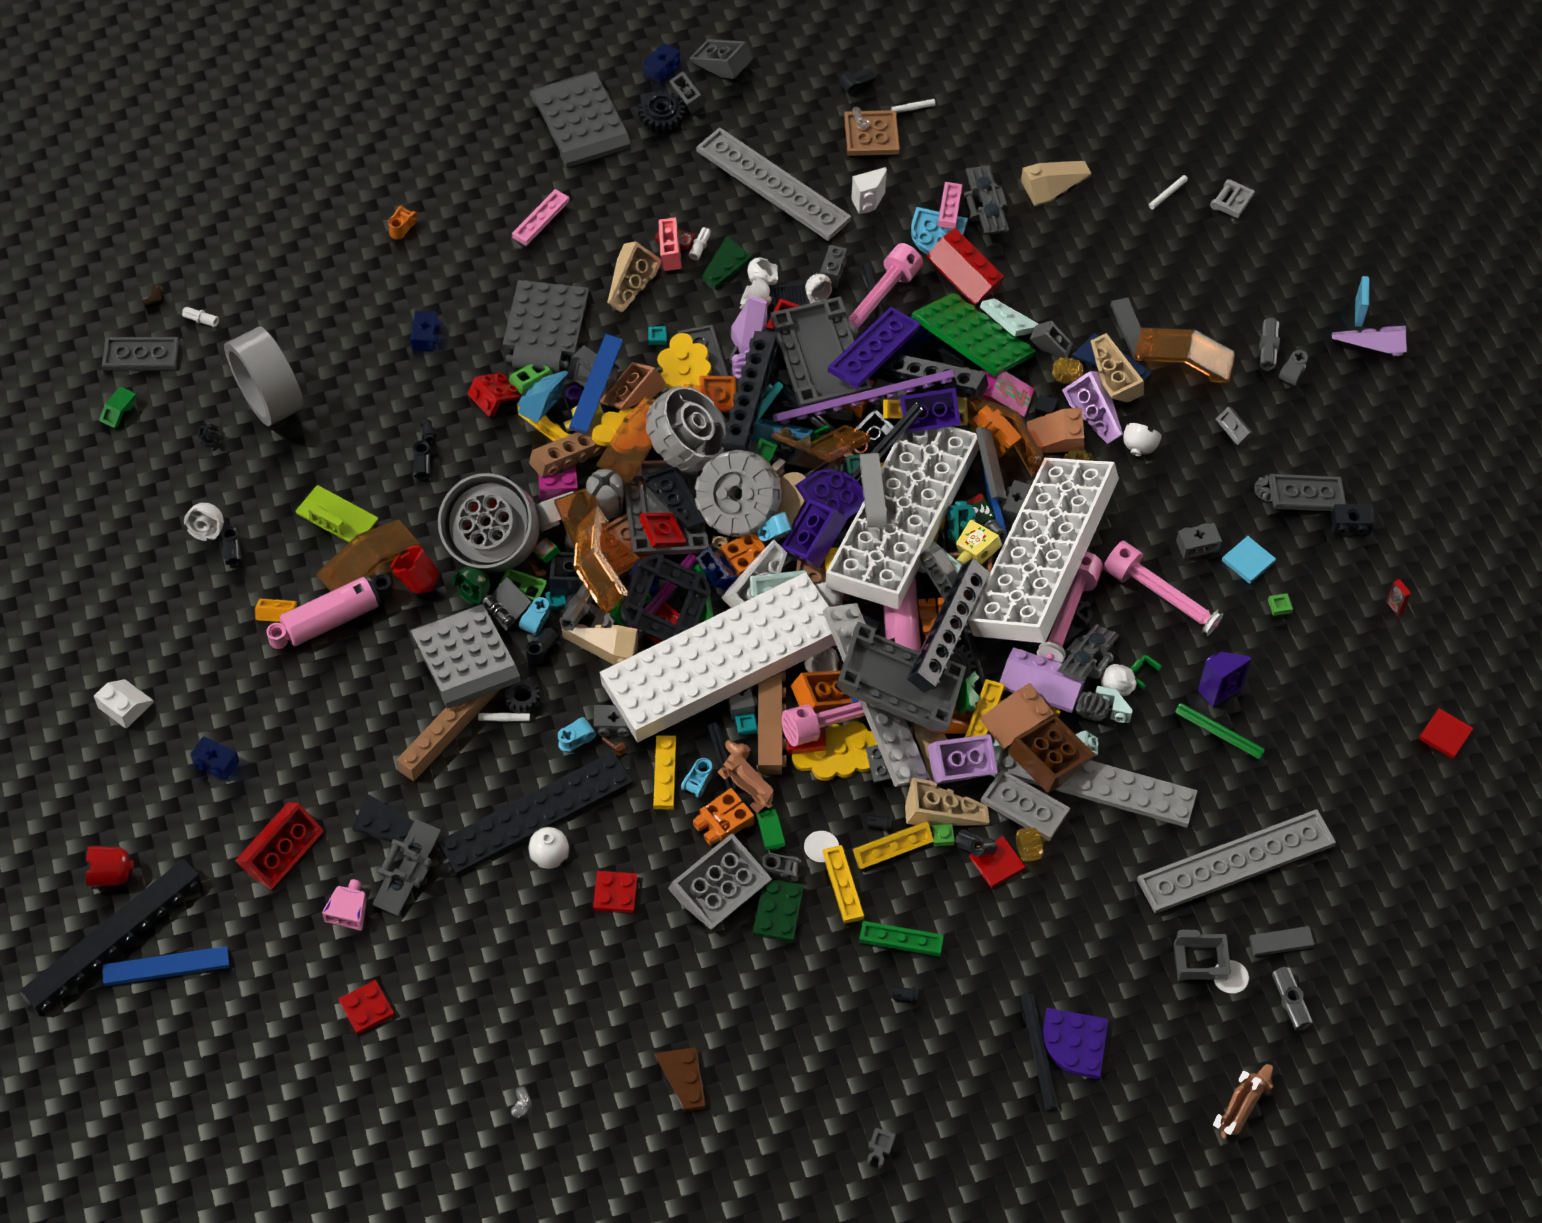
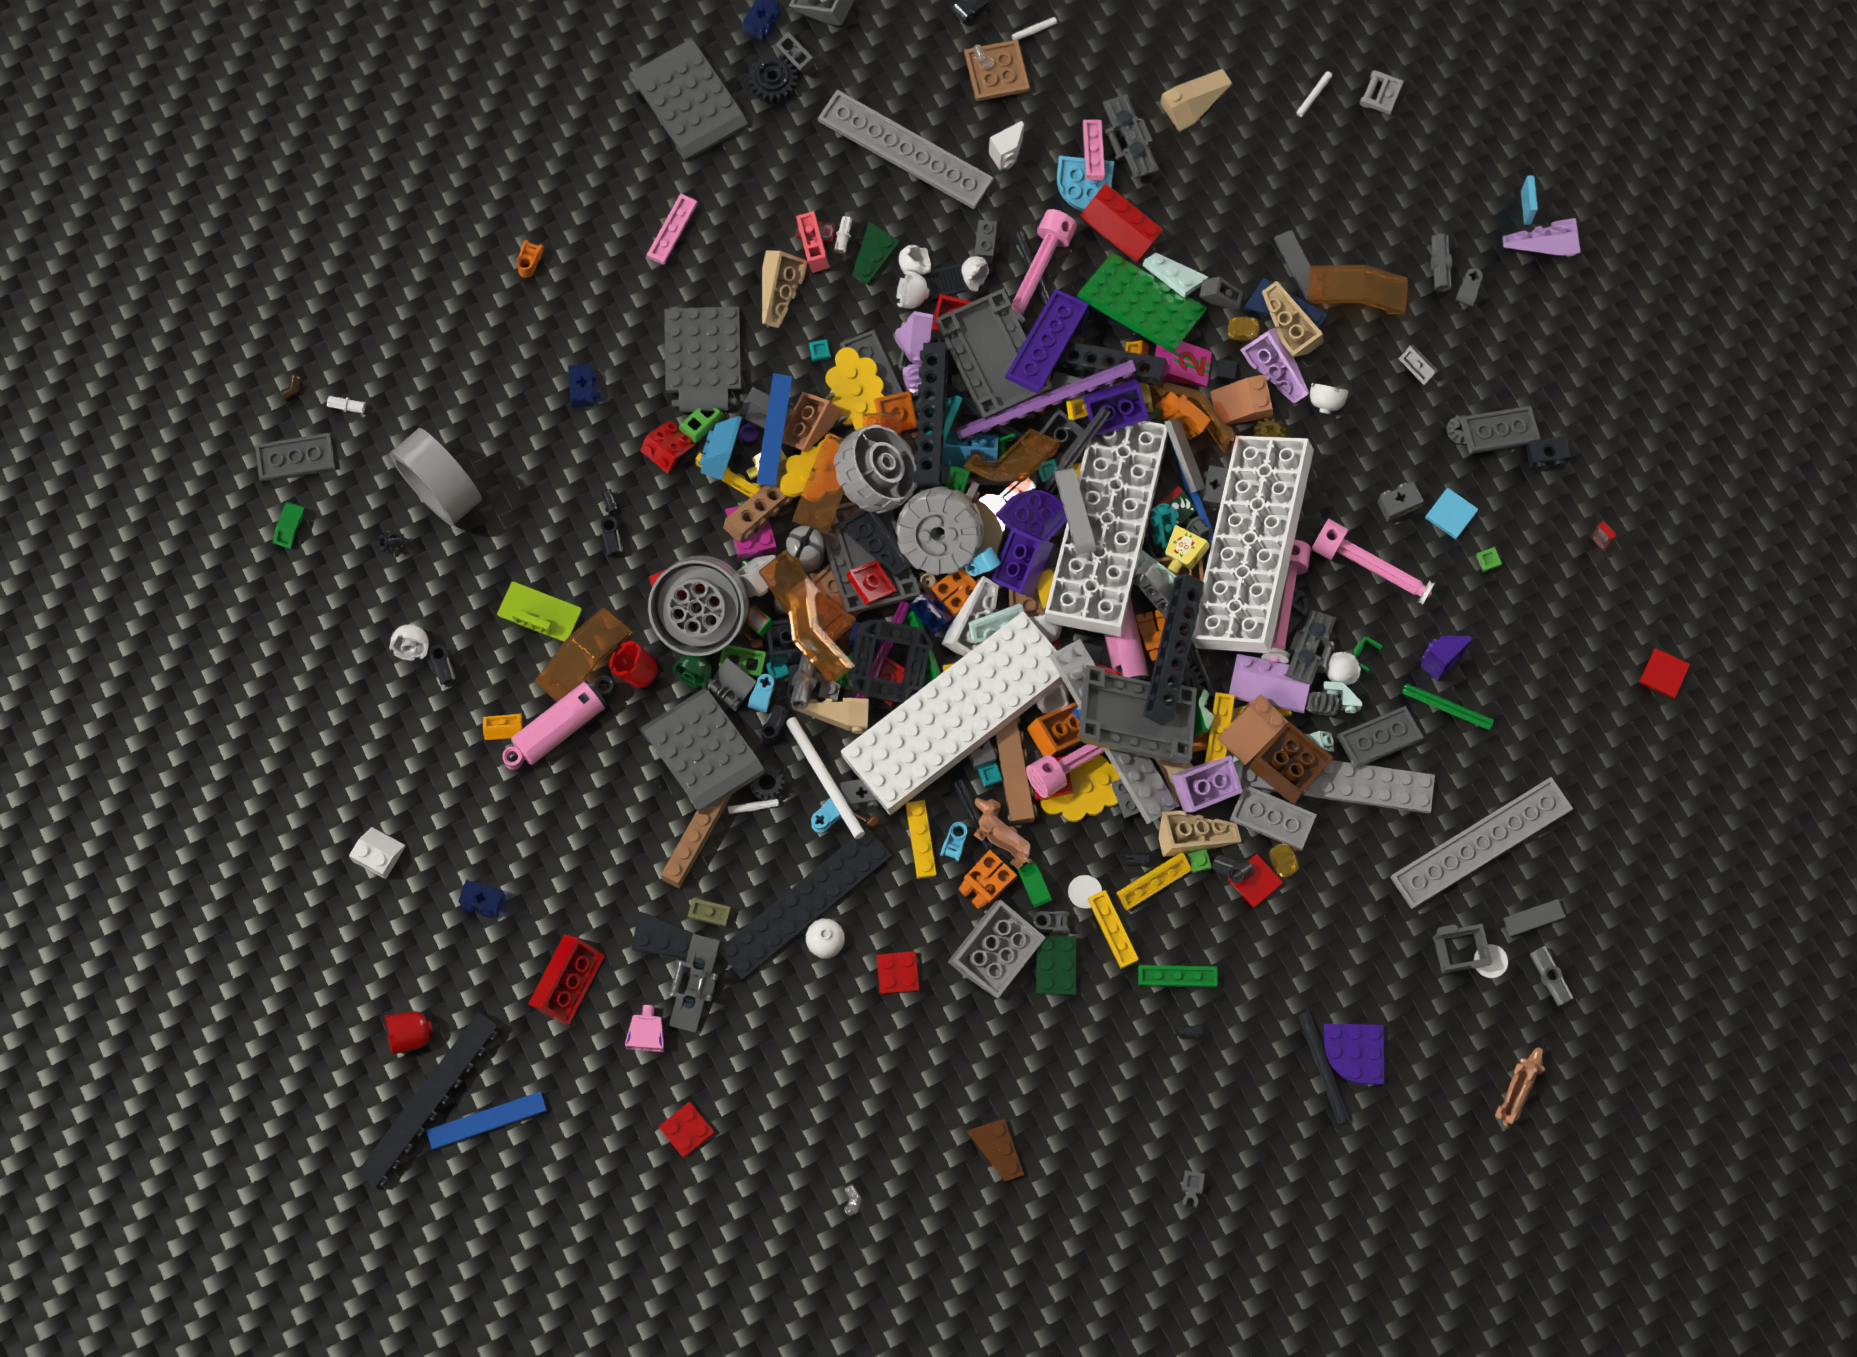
camera: 10 degrees left, 15 degrees up
none -> olive plate [688,898,731,927]
none -> white piece [786,717,865,839]
none -> dark grey tile [1337,706,1424,769]

